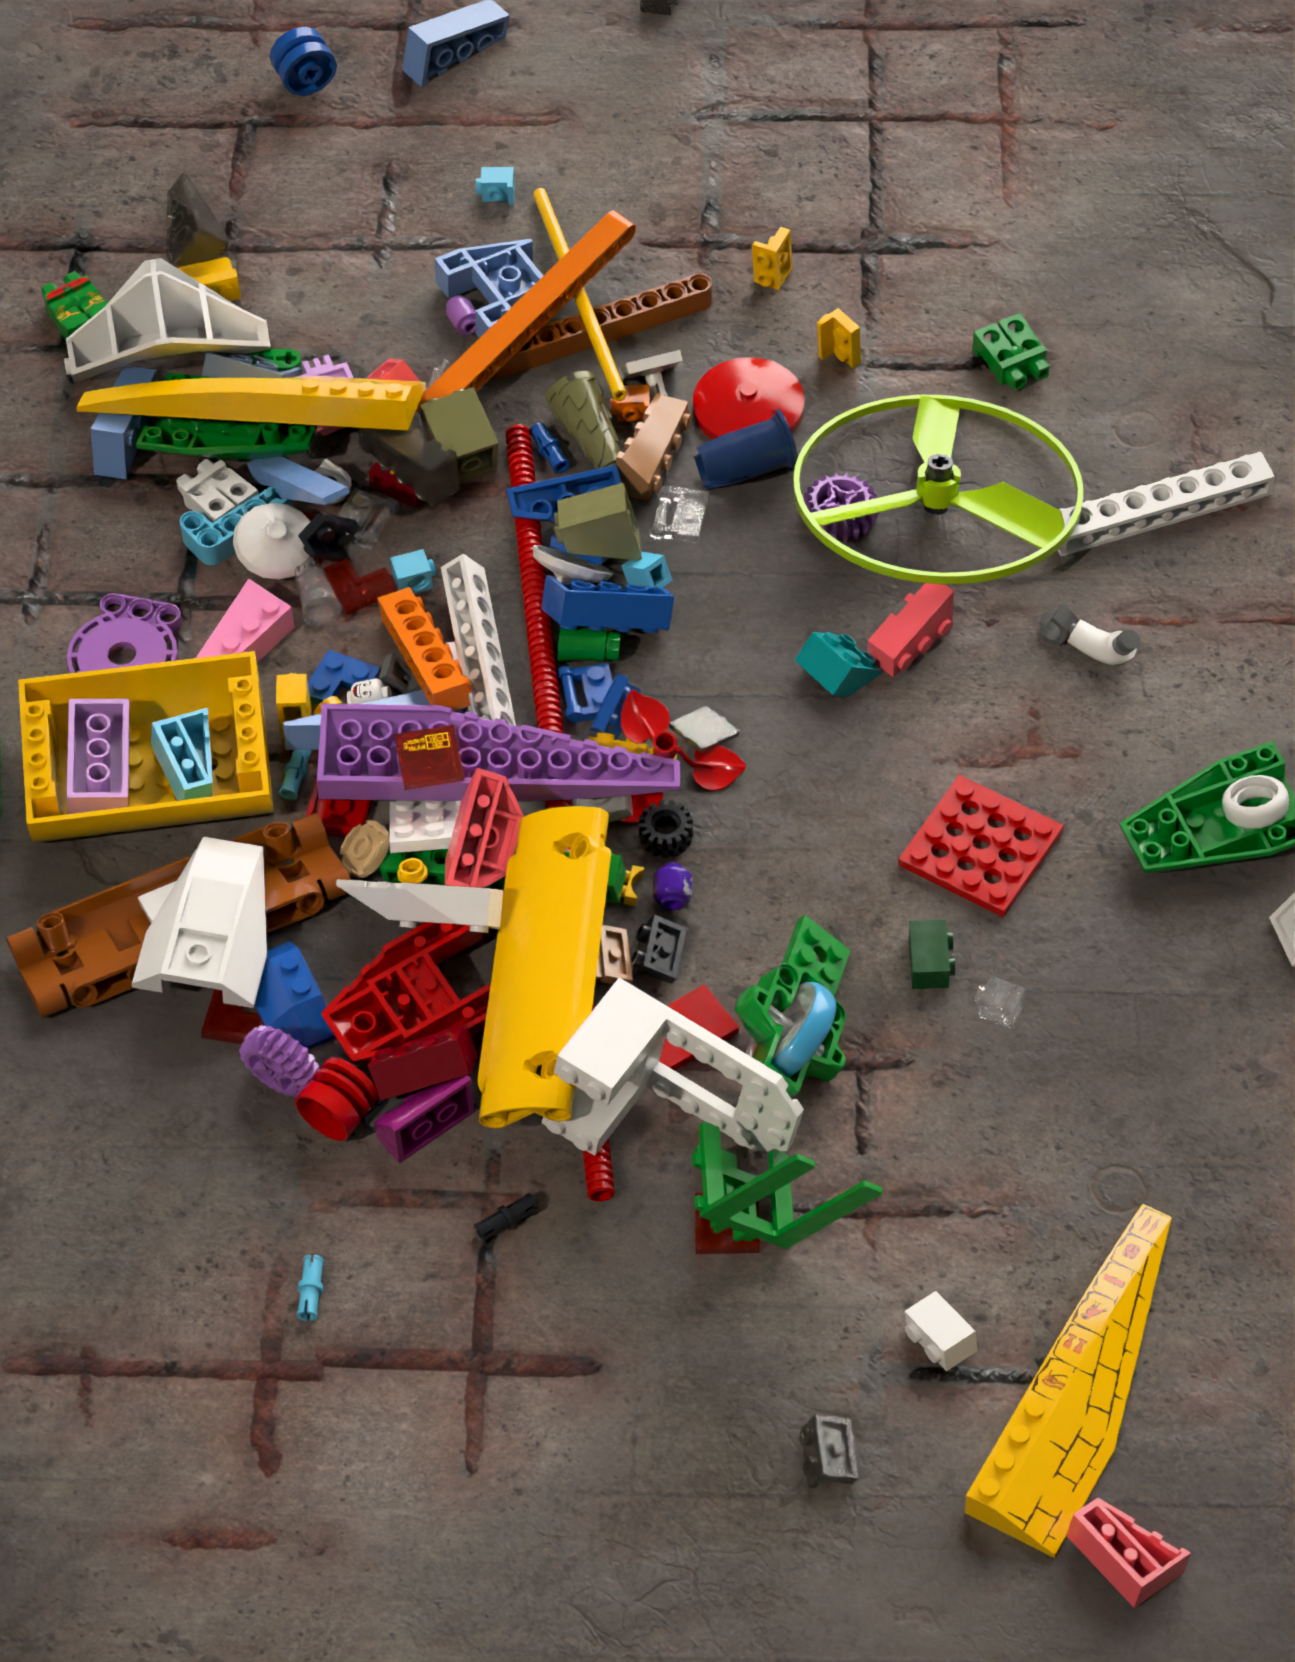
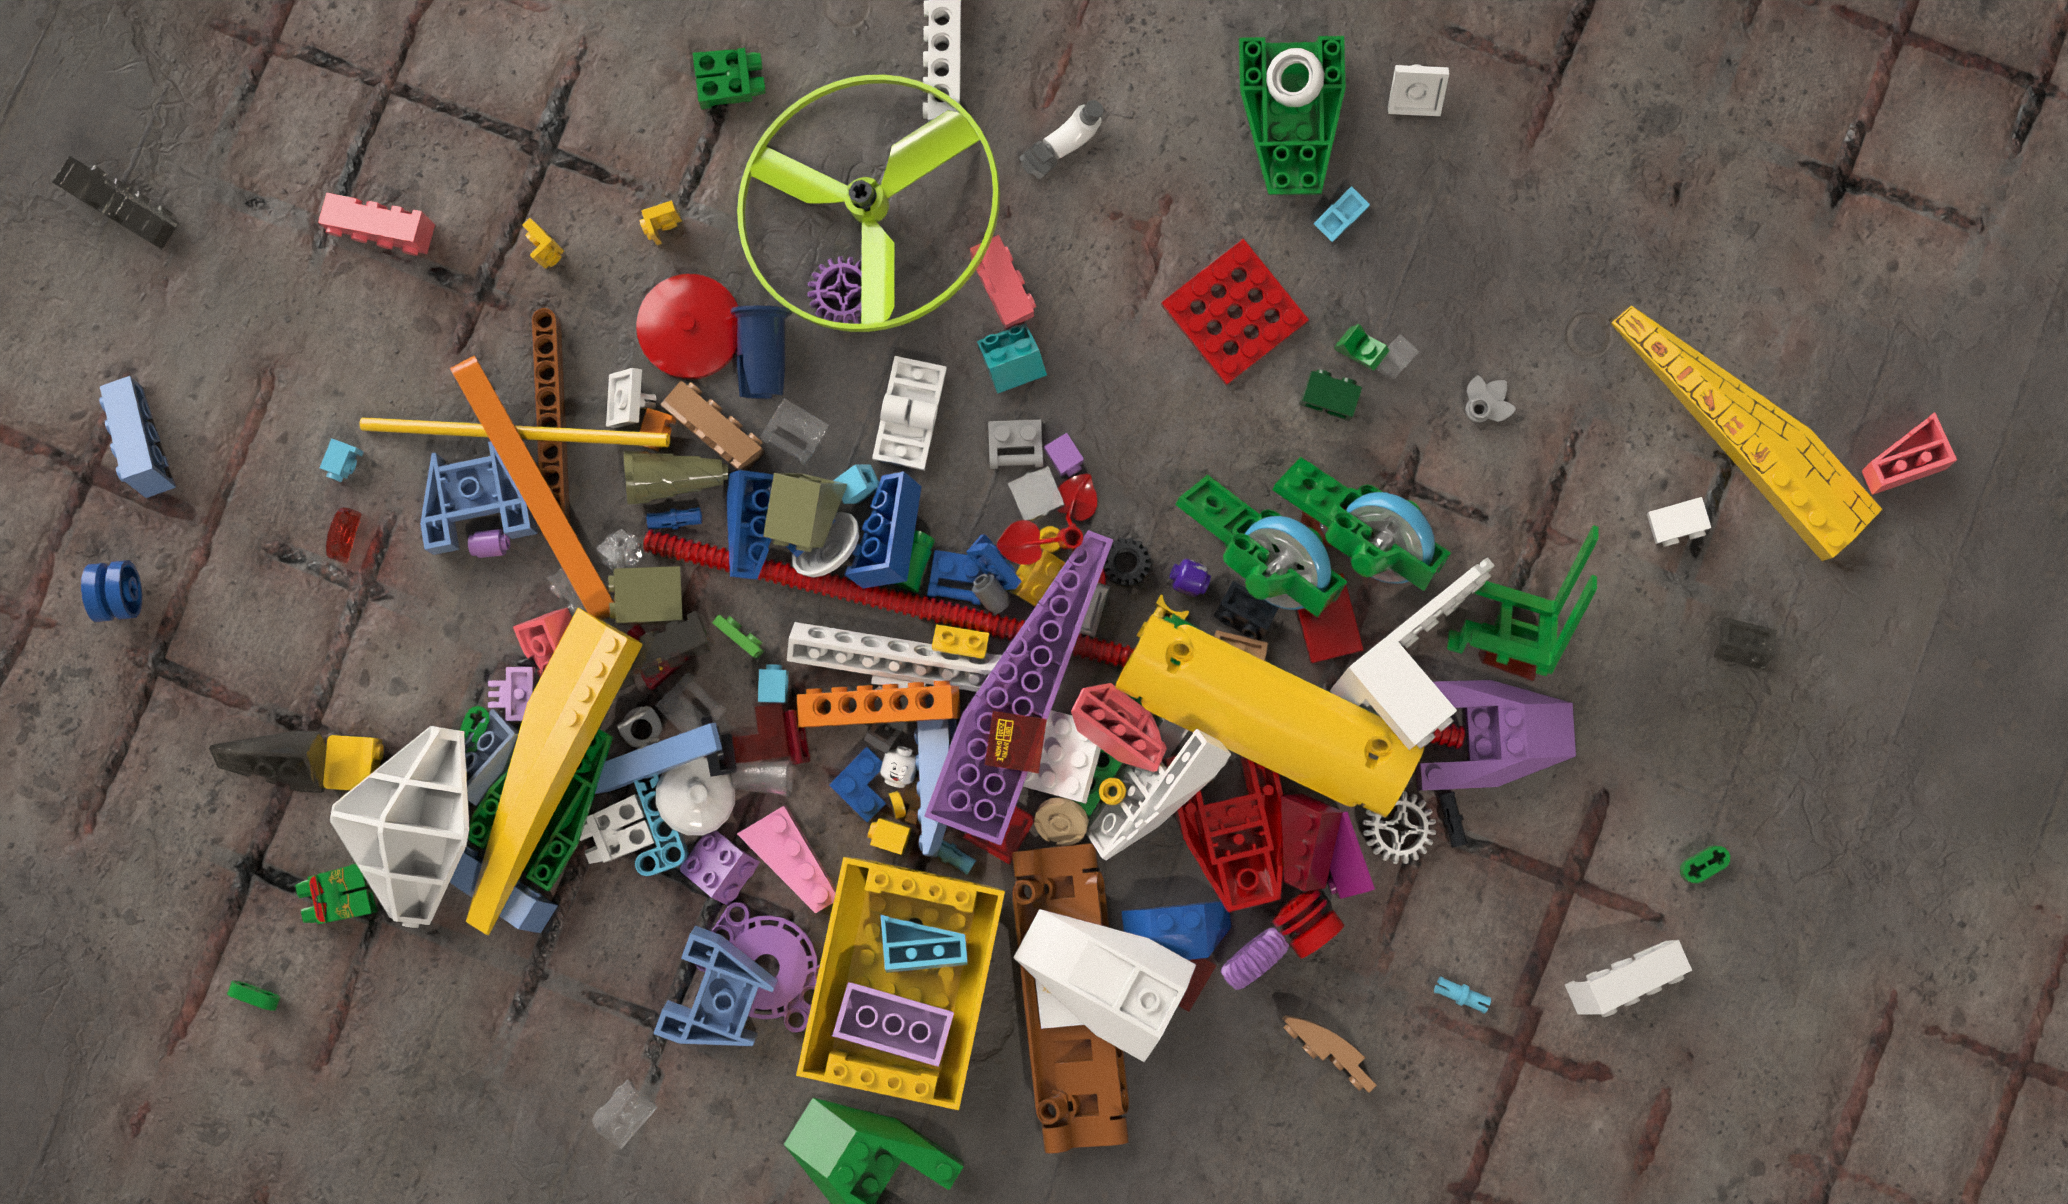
camera: 75 degrees left, 30 degrees up
none -> wedge [318,193,435,256]
none -> clear red tile [326,507,362,564]
none -> clear brick [596,529,642,572]
none -> medium blue wedge [654,926,778,1046]
none -> medium lavender bracket [680,830,760,906]
none -> bright green plate [712,615,764,659]
none -> dark red slope [783,710,811,765]
none -> white plate [872,356,947,471]
none -> yellow bracket [932,624,989,659]
none -> dark grey brick [972,574,1010,614]
none -> light grey plate [988,419,1043,469]
none -> medium lavender brick [1044,433,1084,477]
none -> green piece [1175,475,1348,618]
none -> medium nougat slope [1282,1015,1377,1093]
none -> medium azure slope [1314,186,1370,242]
none -> green slope [1334,324,1390,371]
none -> white gear [1363,791,1436,864]
none -> medium lavender wedge [1416,680,1576,791]
none -> light grey plate [1465,375,1516,423]
none -> white wedge [1565,940,1692,1017]
none -> green beam [1680,846,1730,883]

